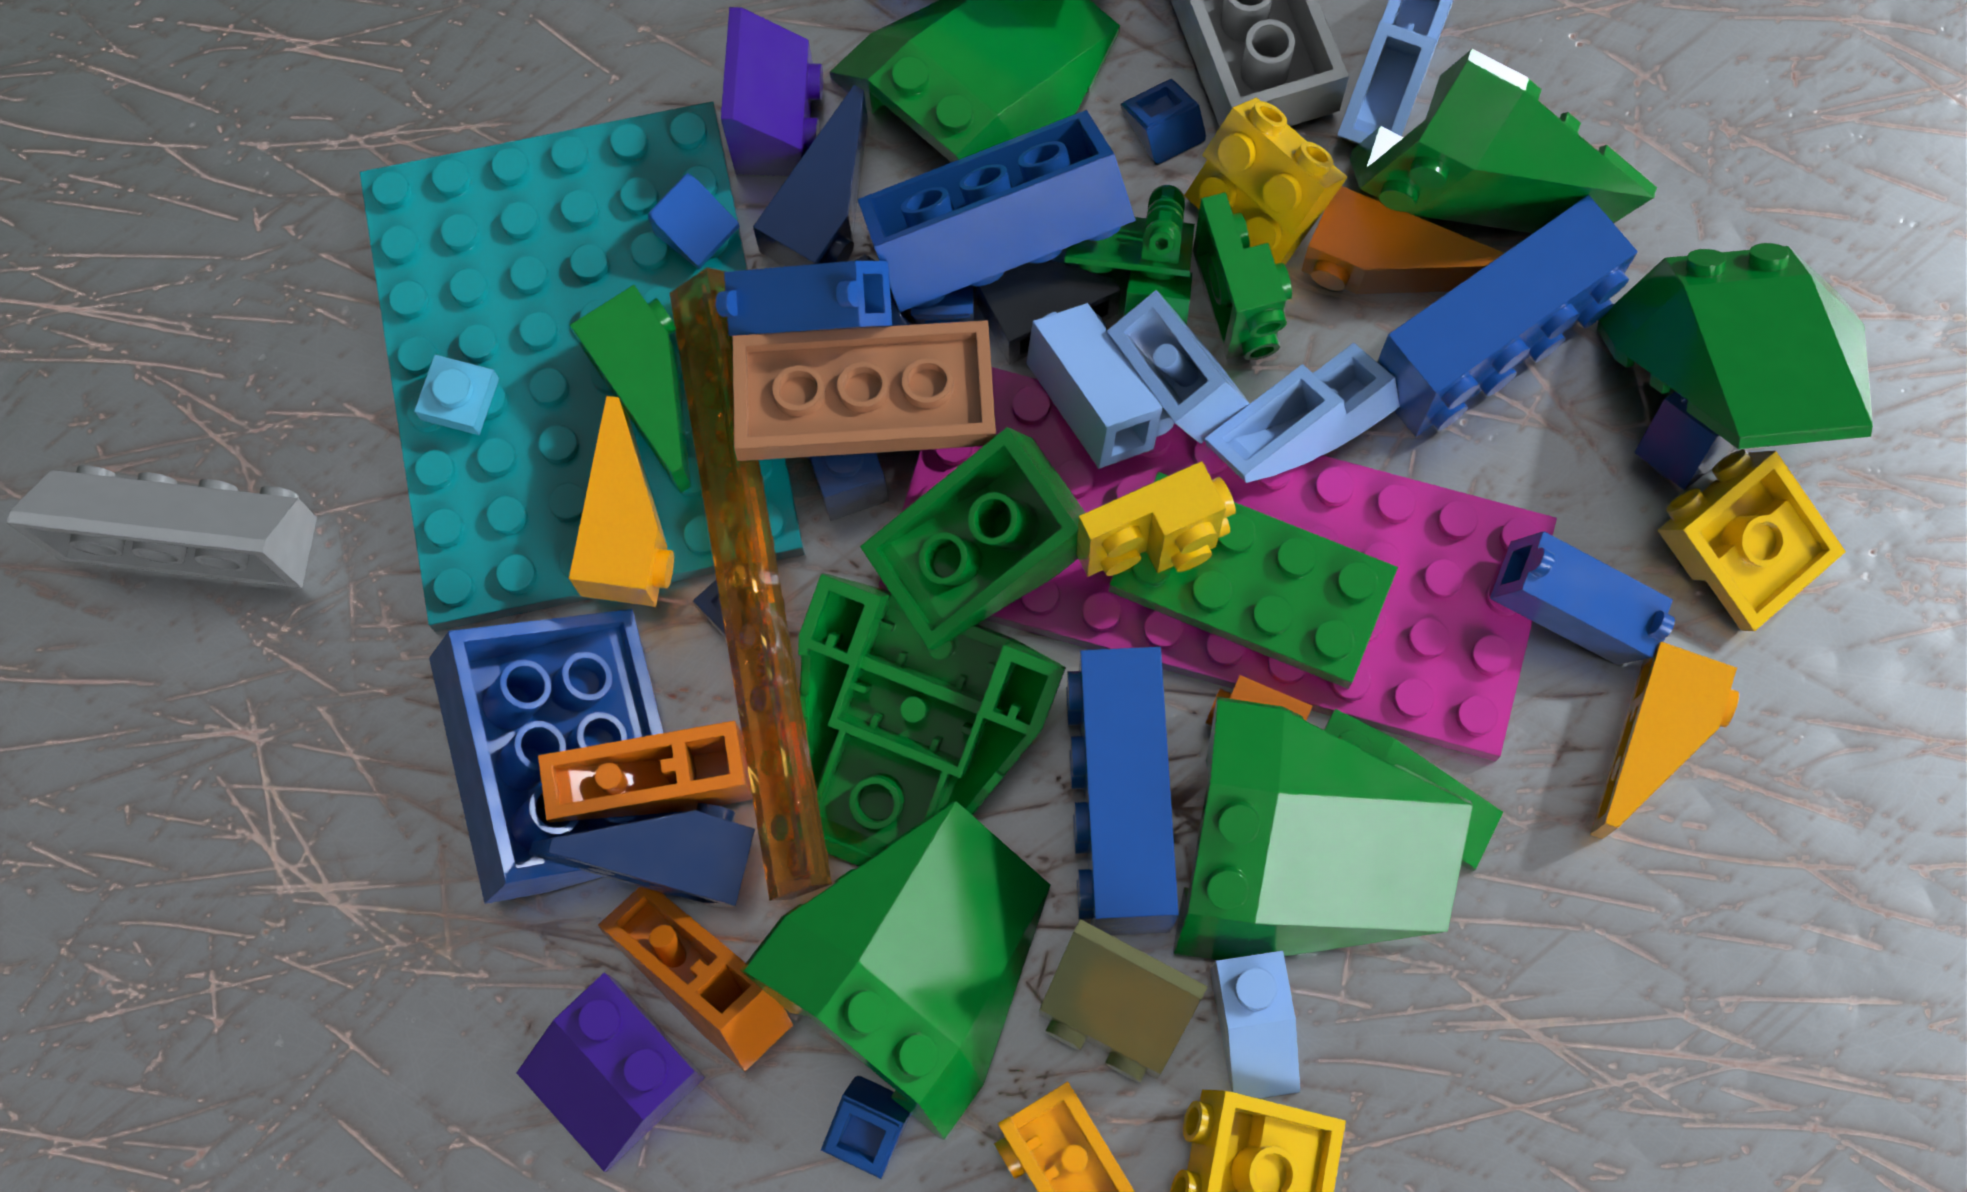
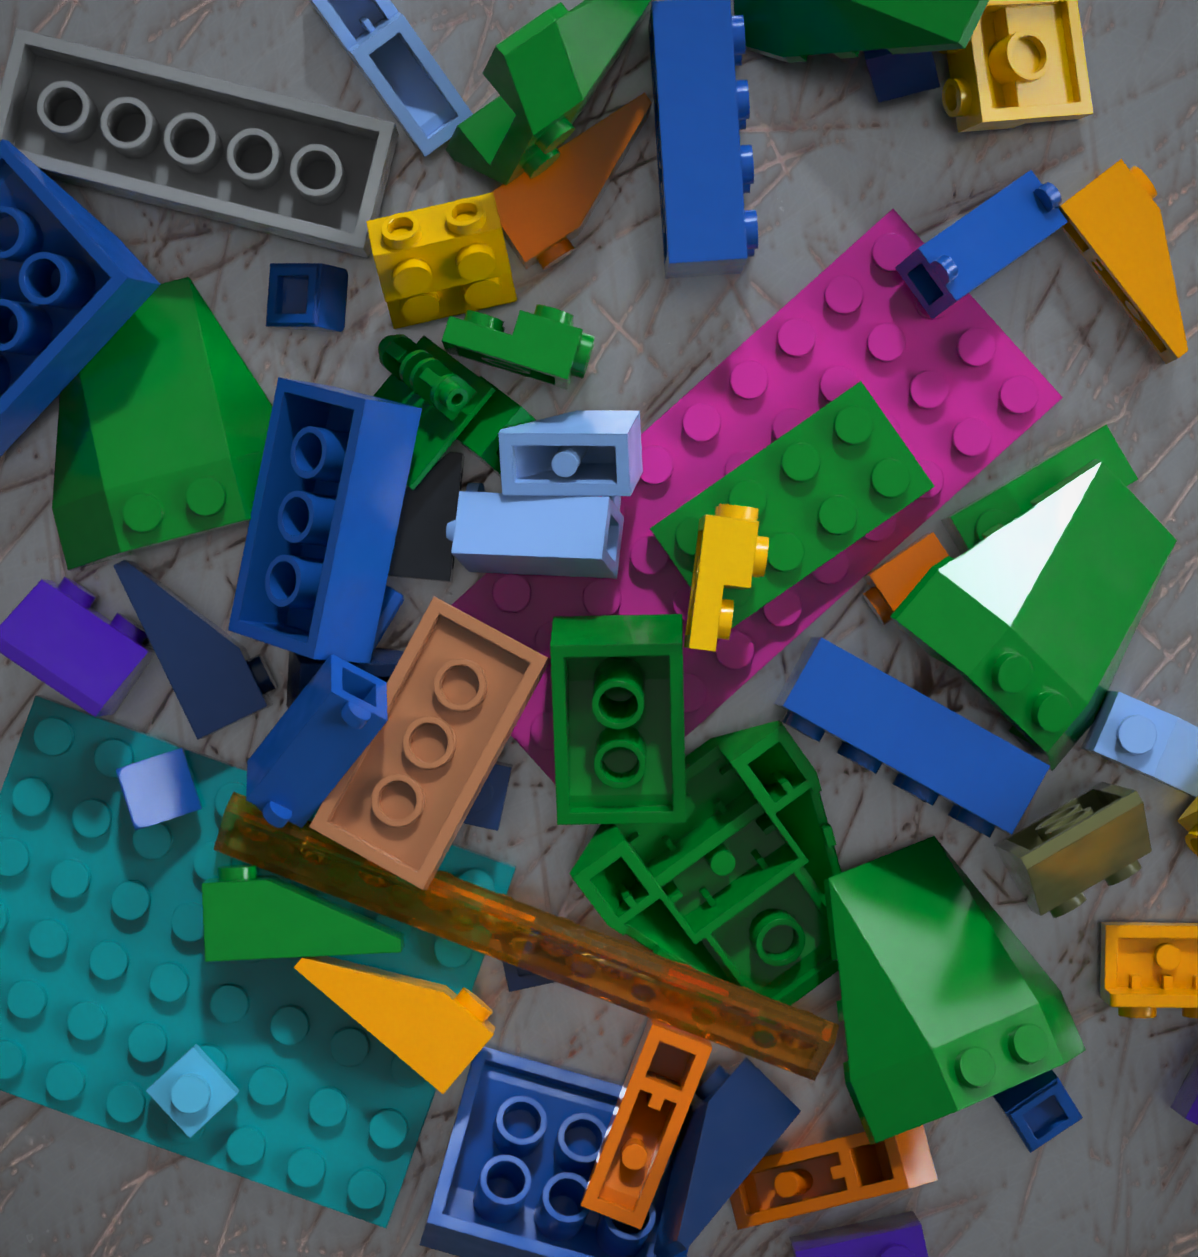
camera: 60 degrees left, 15 degrees up
light blue slope [1204,342,1400,483] -> none

